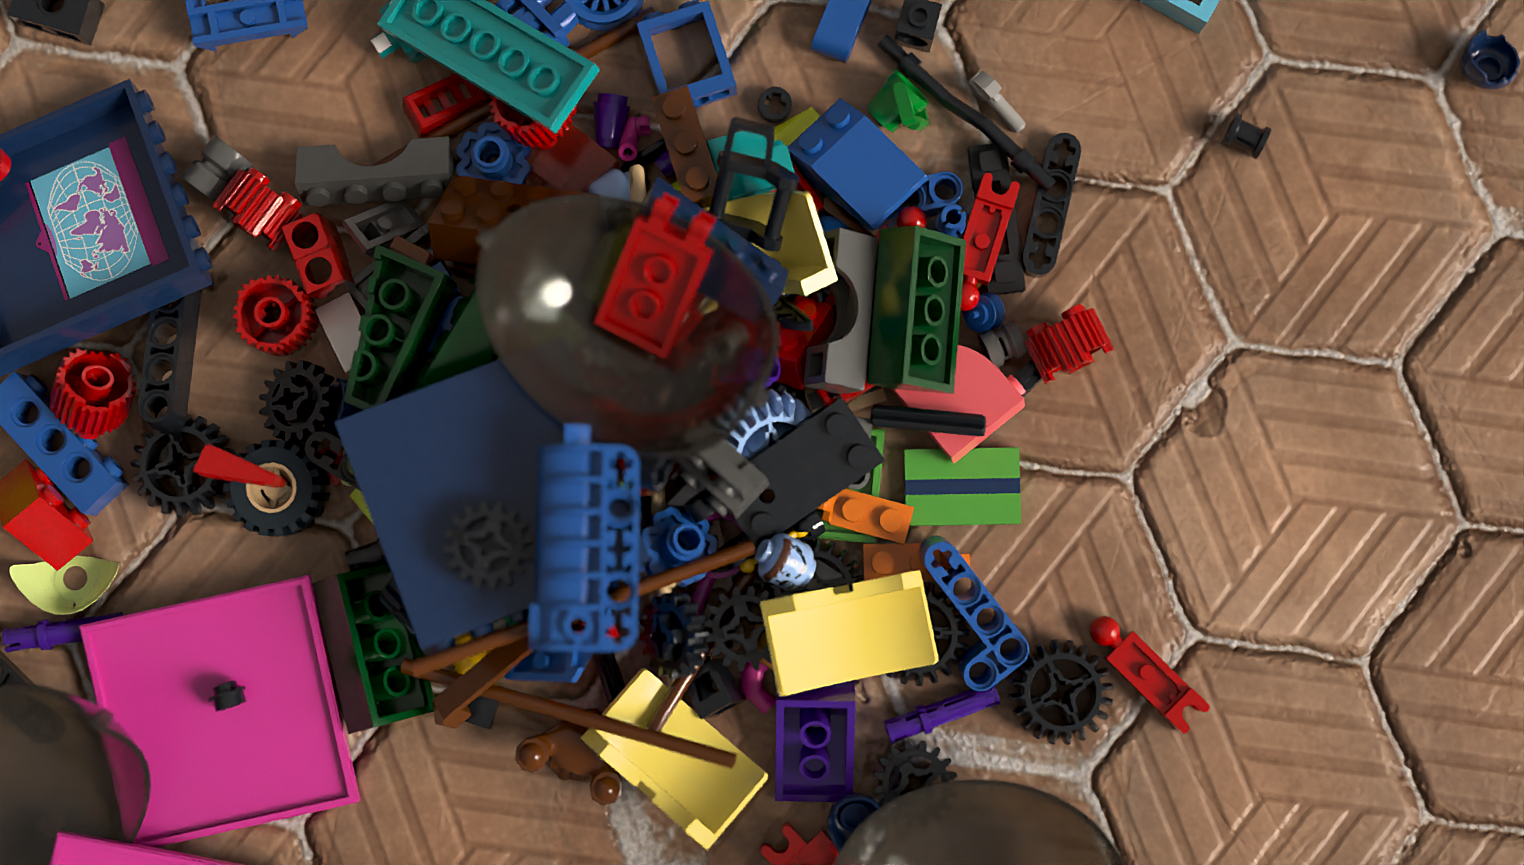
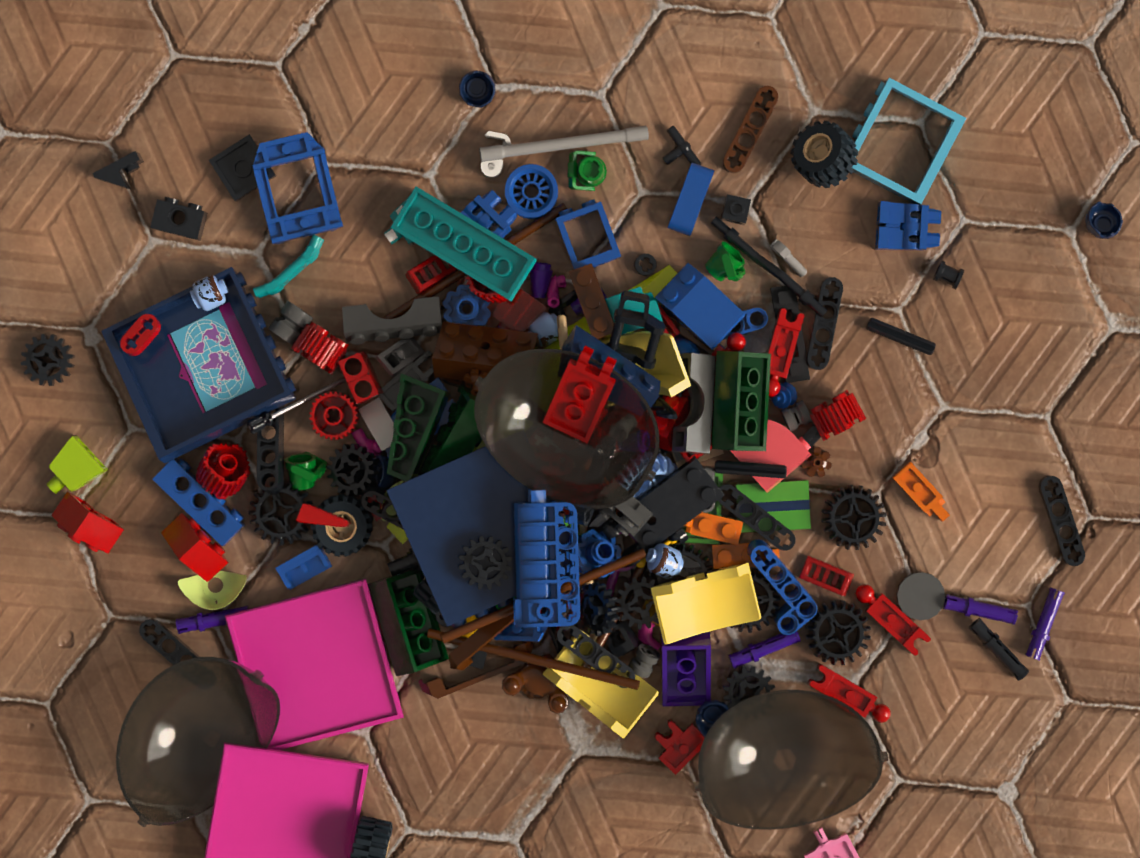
camera: 10 degrees left, 5 degrees up
black plate [208,680,247,712] -> none
reddish brown tile [390,235,436,267] -> none
blue pin [935,204,966,238] -> none
none -> light blue head [190,275,228,311]
none -> piece [247,377,346,434]
none -> teal piece [253,234,324,298]
none -> blue hinge [275,545,332,590]
none -> green piece [285,452,327,490]
none -> dark pink arm [351,428,383,456]
none -> reddish brown piece [418,641,534,699]
none -> black beam [555,625,635,688]
none -> dark grey wheel [628,644,660,678]
none -> black beam [718,484,796,551]
none -> red slope [799,556,854,596]
none -> reddish brown plant [801,447,832,477]
none -> red plate [807,663,891,723]
none -> black gear [821,485,887,550]
none -> black axle [866,318,936,355]
none -> blue hips [875,201,941,251]
none -> orange hinge [892,461,950,522]
none -> dark grey tile [896,572,945,620]
none -> dark purple pin [943,594,1018,625]
none -> black pin [969,618,1029,681]
none -> dark purple pin [1025,587,1065,661]
none -> black beam [1039,476,1085,566]

